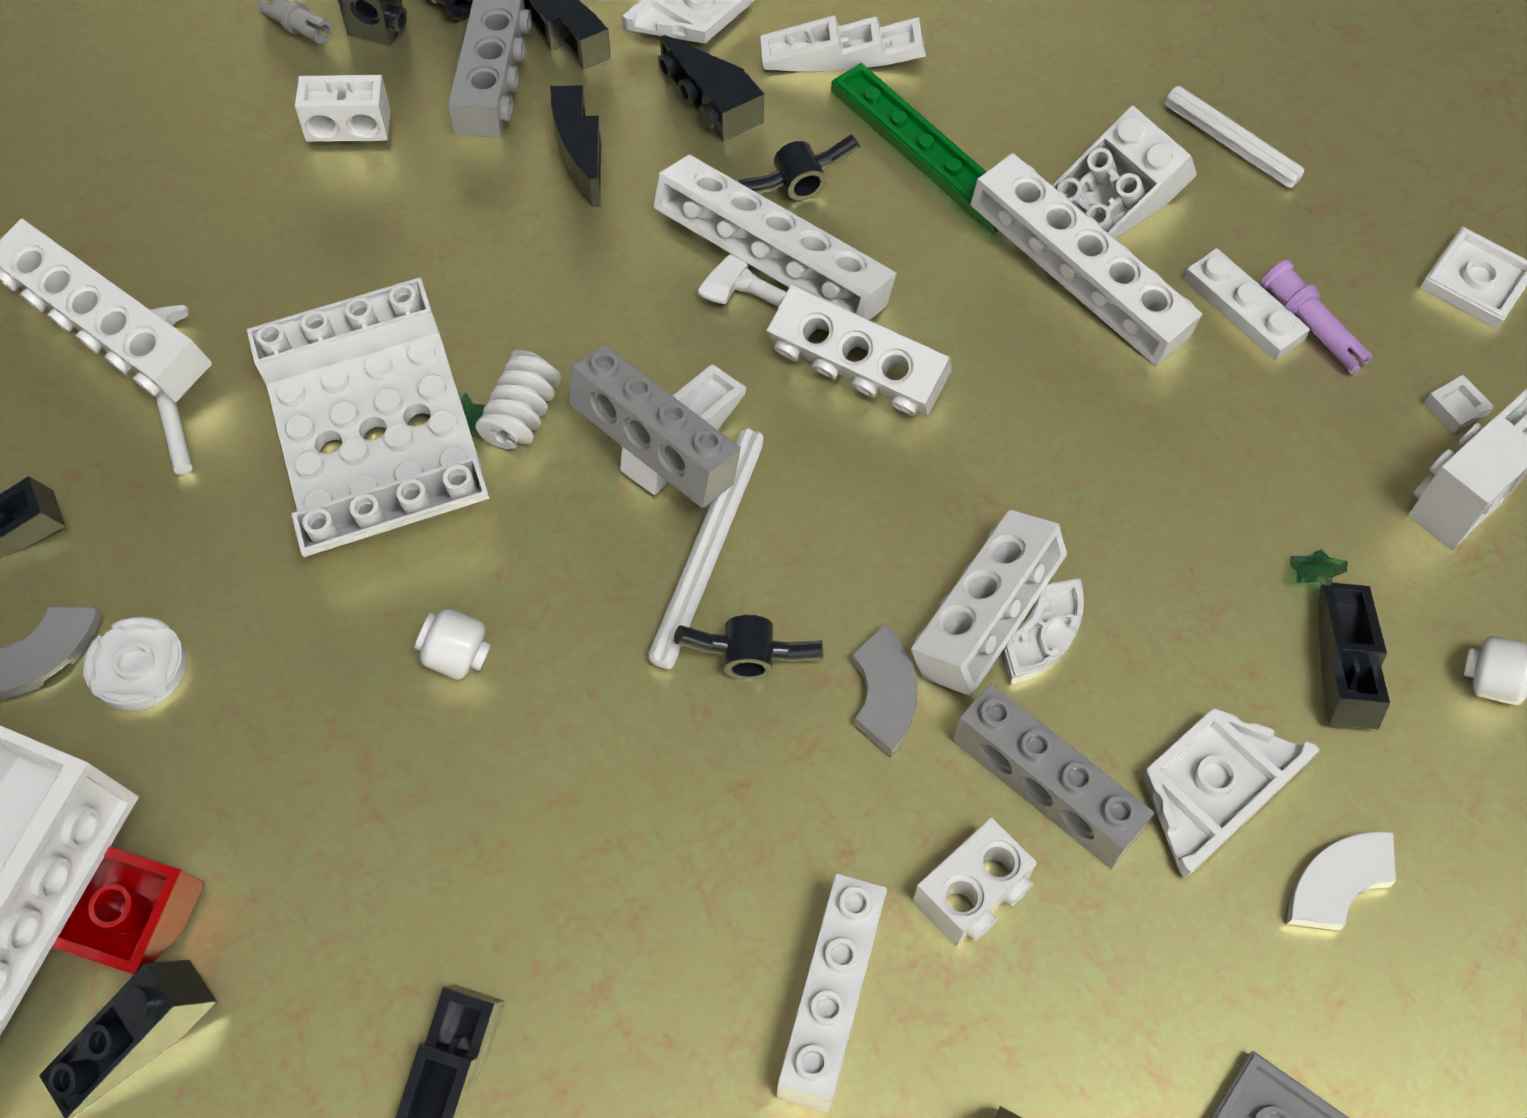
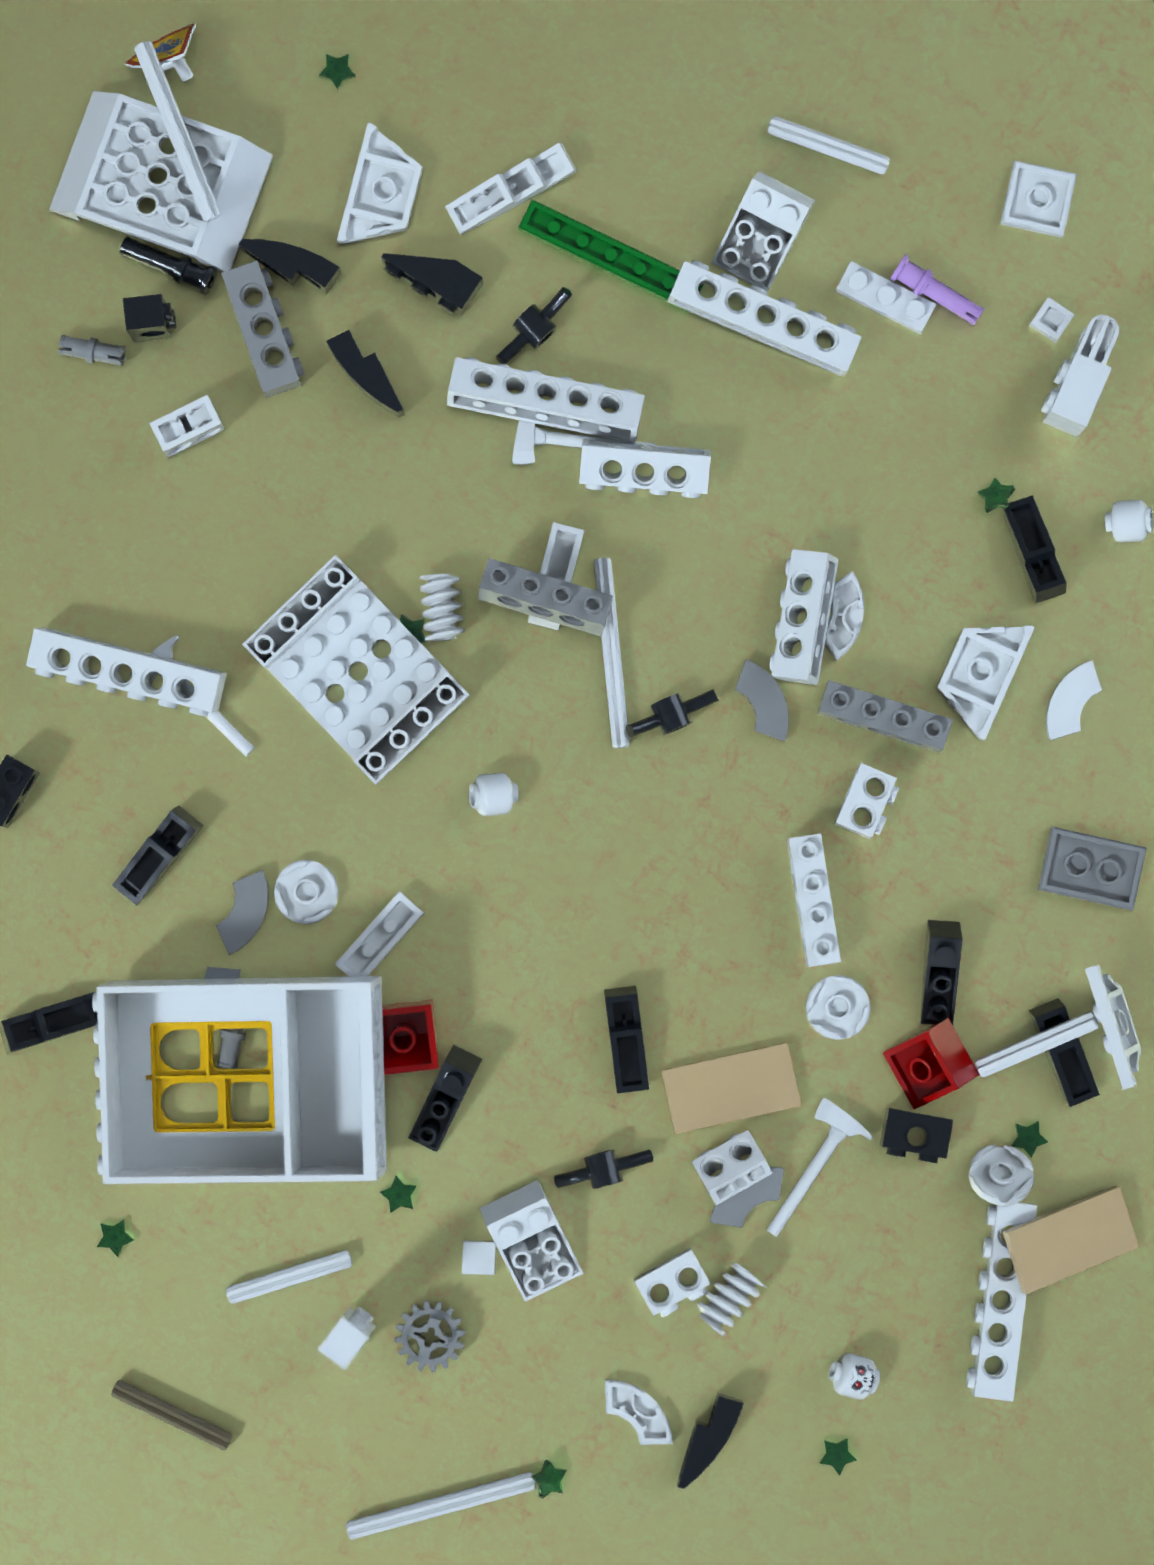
camera: 25 degrees left, 25 degrees up
none -> white plate [335,891,424,976]

